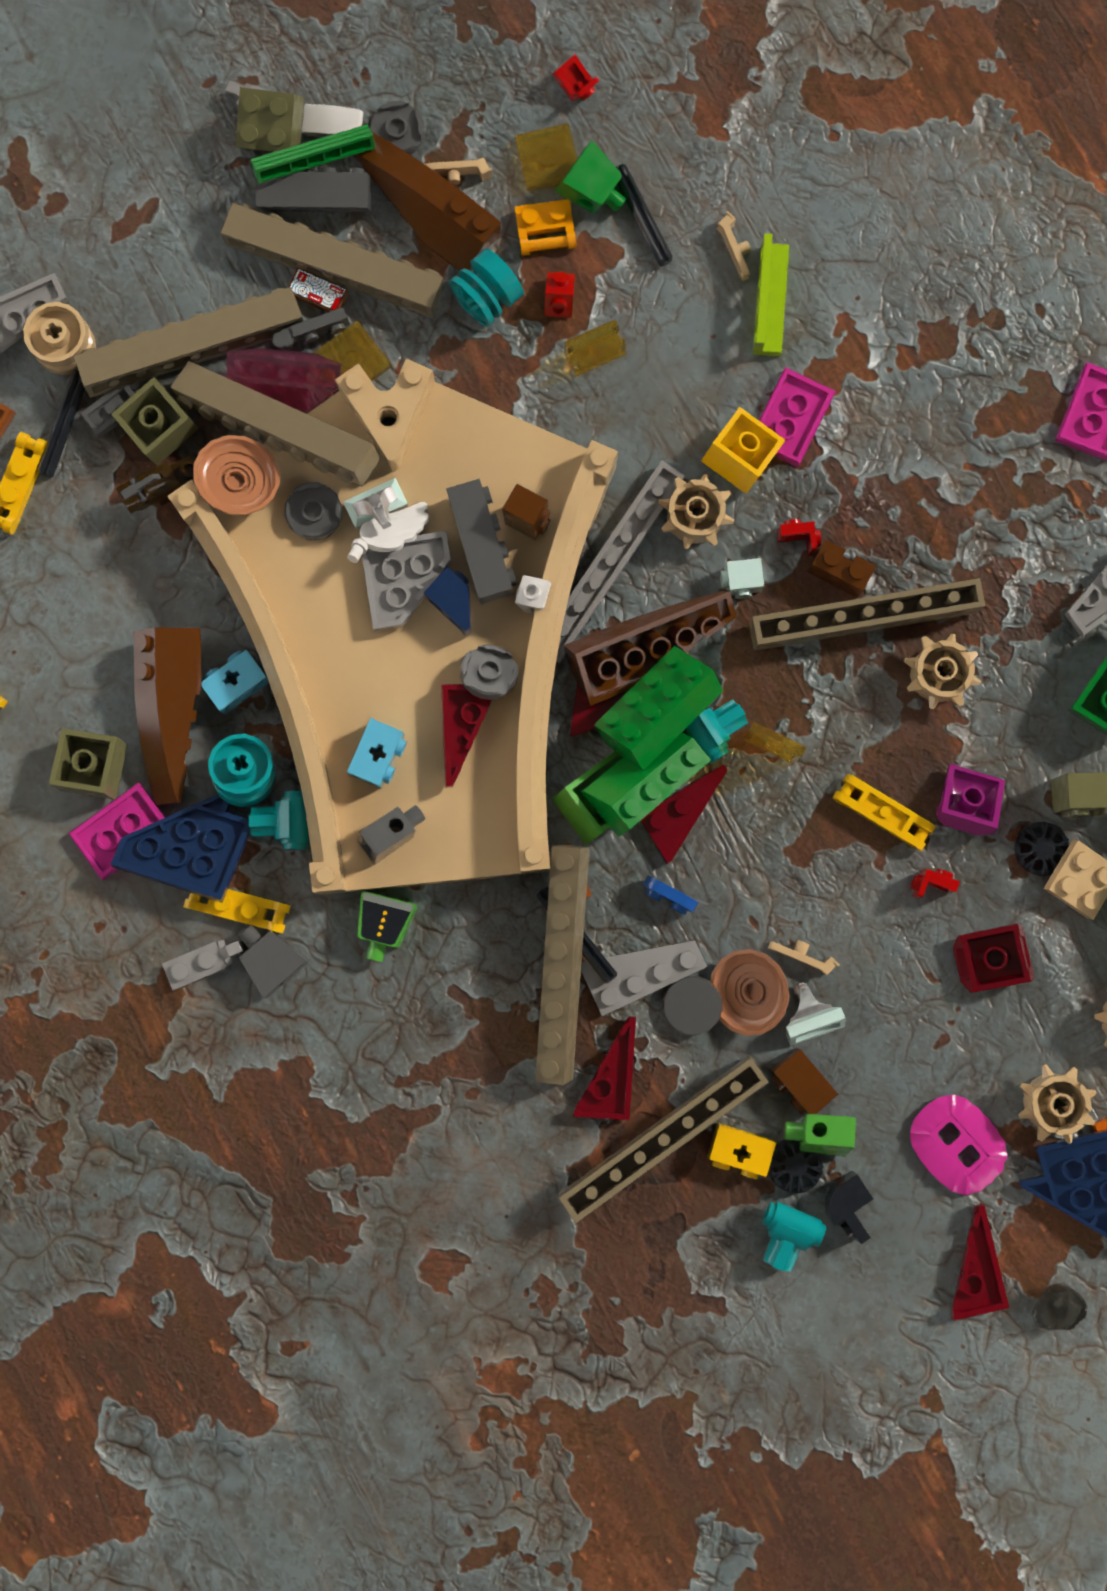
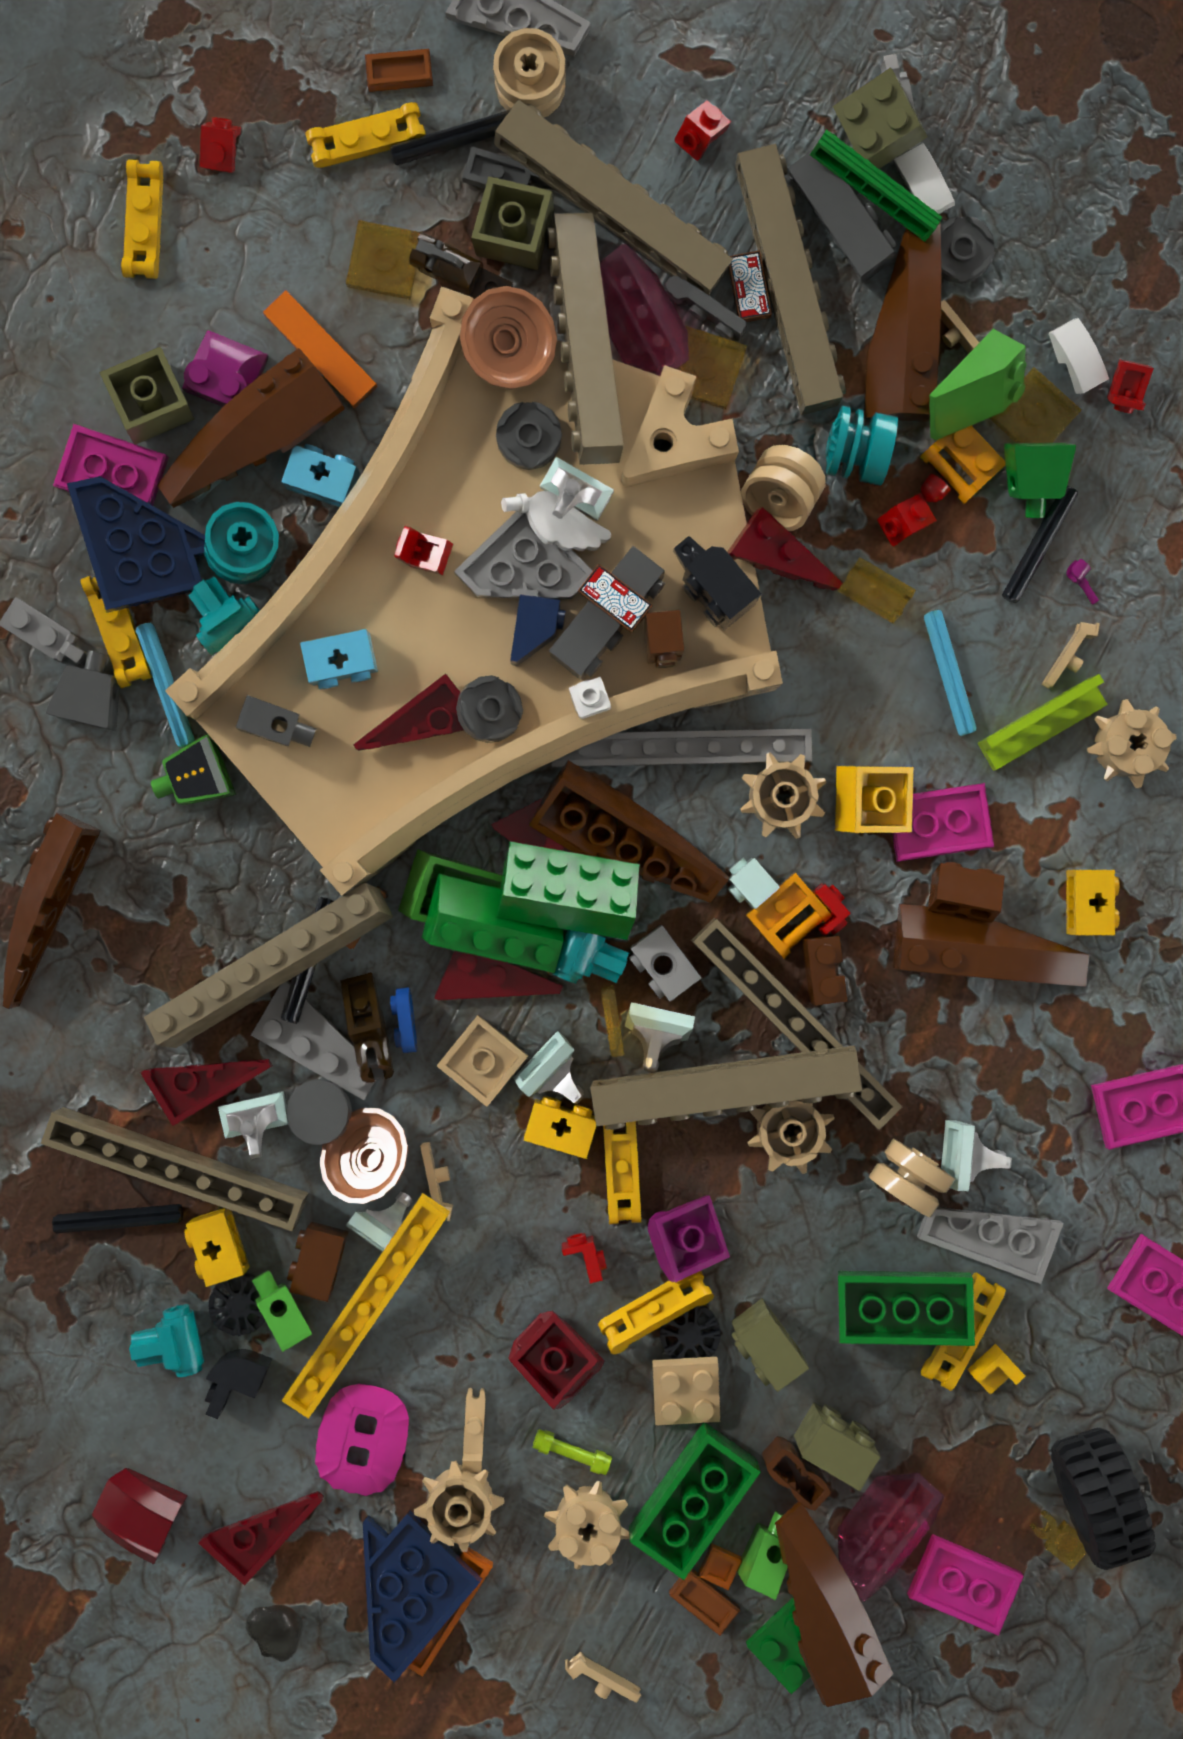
camera: 55 degrees right, 5 degrees up
none -> reddish brown wedge [3,813,101,1009]
none -> black axle [52,1204,184,1234]
none -> dark red slope [92,1468,188,1564]
none -> medium azure axle [136,623,195,747]
none -> magenta slope [182,330,269,407]
none -> piece [218,1091,288,1159]
none -> orange tile [263,290,378,409]
none -> yellow plate [282,1193,450,1419]
none -> dark brown plate [340,972,394,1083]
none -> clear yellow tile [346,220,422,300]
none -> red bracket [394,526,453,575]
none -> tan plate [437,1014,528,1107]
none -> tan piece [462,1388,486,1472]
none -> light aqua piece [513,1031,584,1104]
none -> yellow brick [523,1096,596,1159]
none -> lime bar [532,1429,612,1476]
none -> tile [578,564,653,634]
none -> dark tan brick [590,1045,862,1130]
none -> yellow plate [598,1271,714,1354]
none -> piece [625,1002,695,1072]
none -> light grey brick [629,925,701,1001]
none -> black hinge [673,536,762,631]
none -> red bracket [675,100,731,161]
none -> dark red wing [728,507,843,591]
none -> tan wheel [741,445,826,531]
none -> light orange plate [745,873,833,959]
none -> tan wheel [869,1138,955,1218]
none -> reddish brown wedge [893,904,1089,987]
none -> red hinge [921,474,950,502]
none -> medium azure axle [924,610,977,736]
none -> reddish brown brick [928,862,1005,923]
none -> bright green slope [929,329,1027,440]
none -> light aqua piece [941,1120,1012,1191]
none -> white slope [1049,318,1109,394]
none -> magenta hand [1066,559,1099,604]
none -> yellow brick [1066,870,1120,935]
none -> tan brick [1087,699,1177,788]

